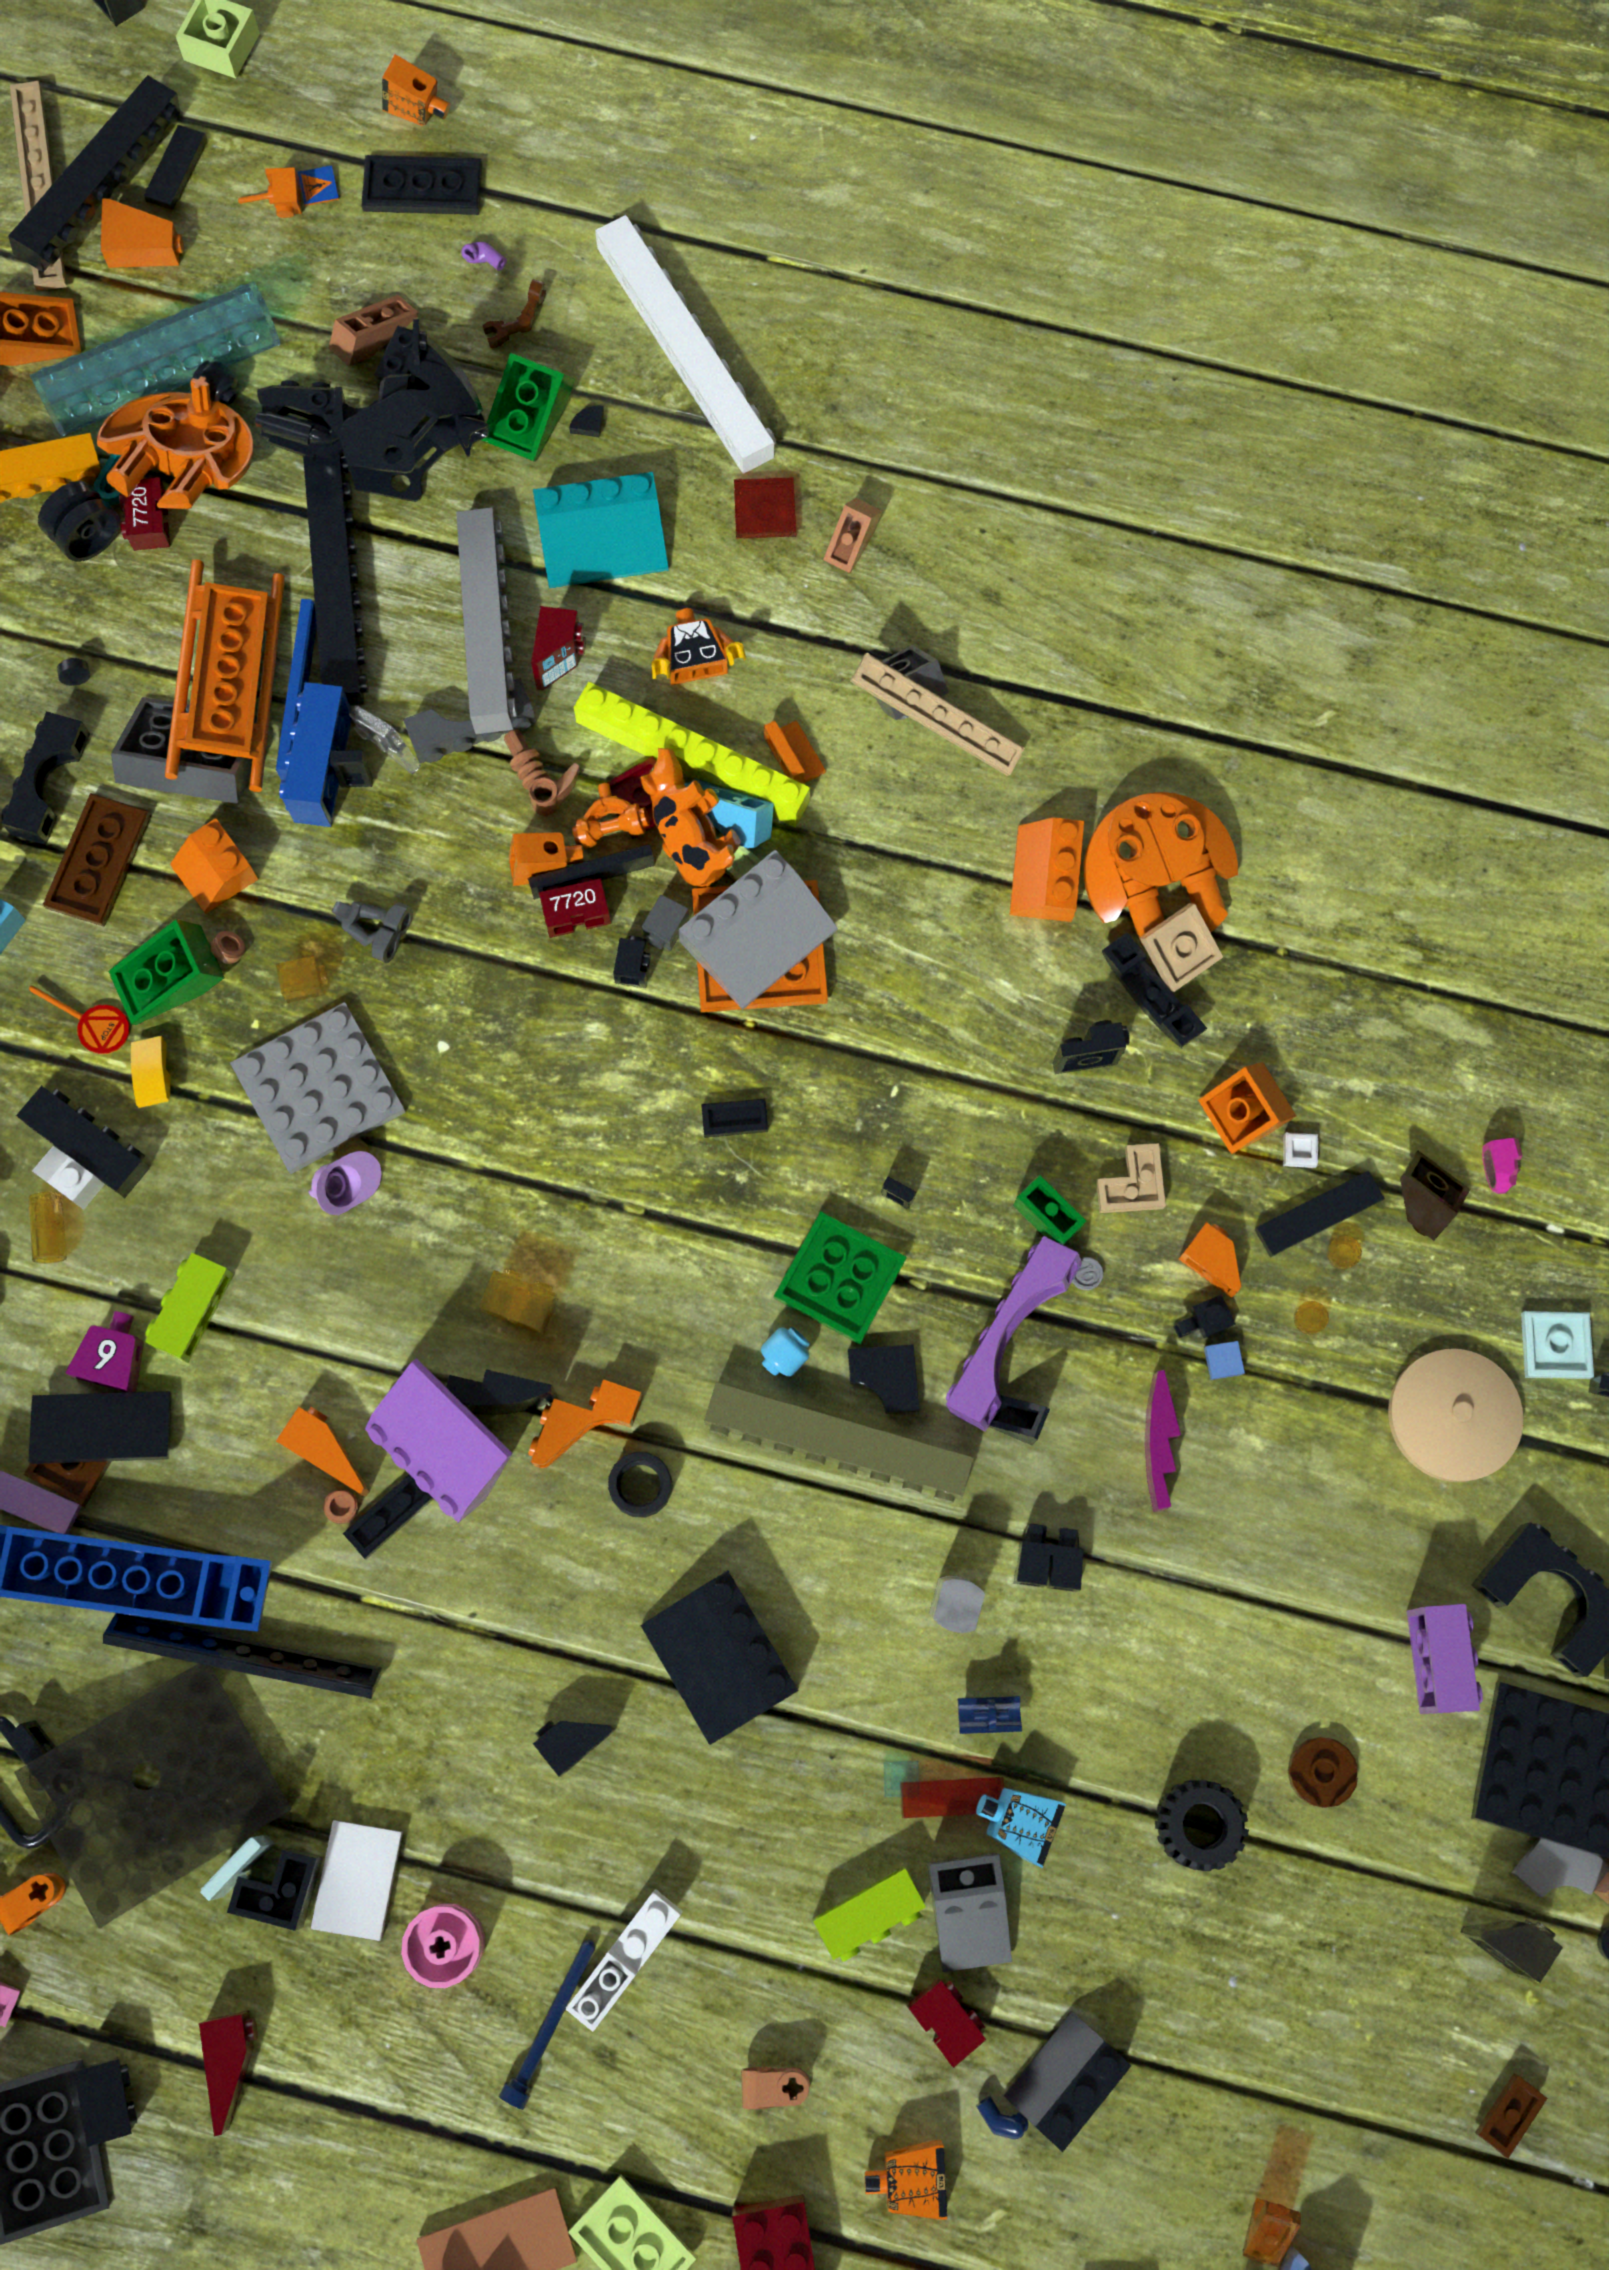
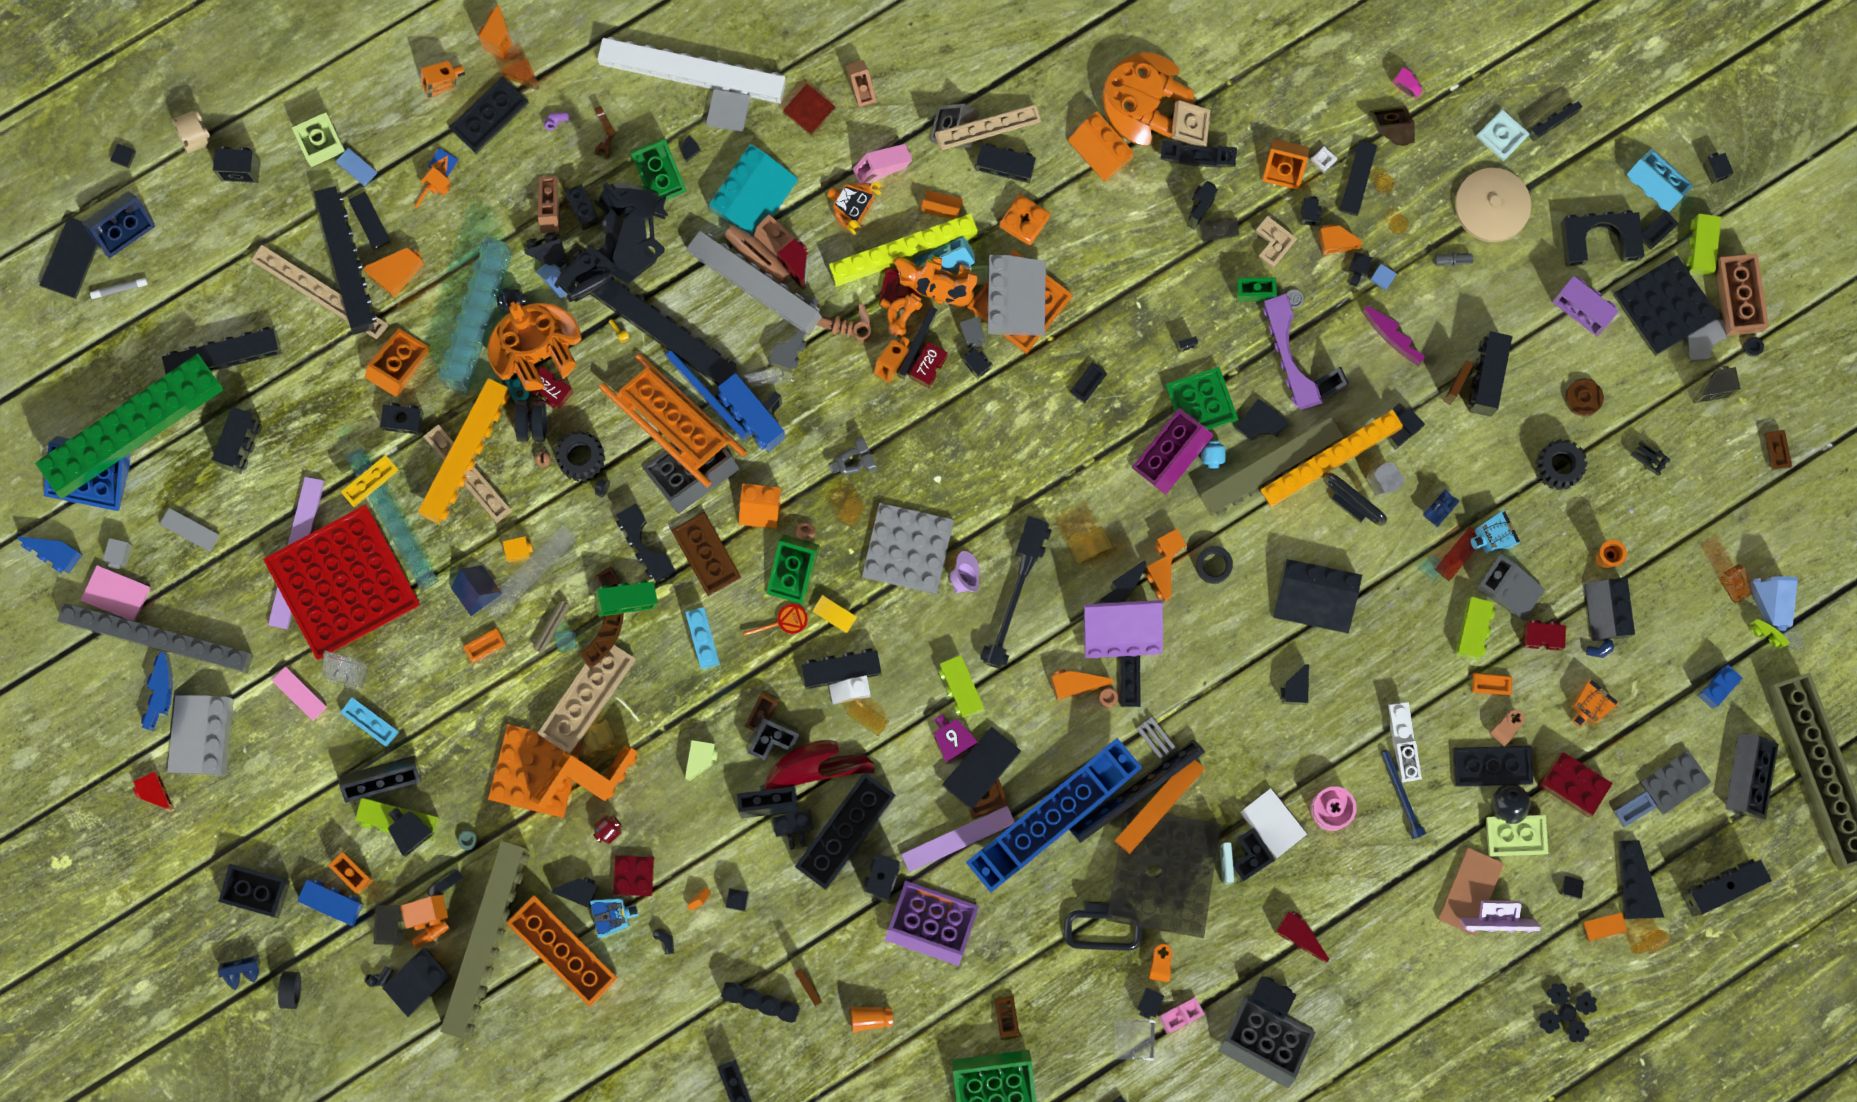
camera: 45 degrees left, 5 degrees up
none -> medium blue tile [336,148,377,187]
none -> orange slope [478,5,512,59]
none -> clear orange slope [501,58,539,90]
none -> black slope [524,232,568,266]
none -> nougat hinge [535,451,551,467]
none -> black tyre [555,430,605,482]
none -> yellow hand [609,319,630,343]
none -> light grey tile [706,89,751,133]
none -> nougat plate [725,215,797,284]
none -> bright pink slope [853,144,912,183]
none -> black brick [975,143,1036,184]
none -> black bar [980,516,1052,669]
none -> orange brick [999,194,1050,246]
none -> orange tile [1115,760,1205,854]
none -> magenta slope [1131,408,1214,495]
none -> light grey tile [1136,717,1176,759]
none -> clear smoke tile [1199,217,1240,241]
none -> light orange brick [1261,410,1403,508]
none -> black brick [1300,196,1322,226]
none -> black bar [1323,472,1387,526]
none -> dark grey axle [1435,252,1474,267]
none -> reddish brown tile [1443,361,1473,405]
none -> black tile [1453,746,1533,787]
none -> black brick [1467,331,1513,417]
none -> orange tile [1472,673,1513,696]
none -> black cylinder [1490,784,1531,824]
none -> orange plant [1596,540,1627,569]
none -> black arm [1630,440,1671,476]

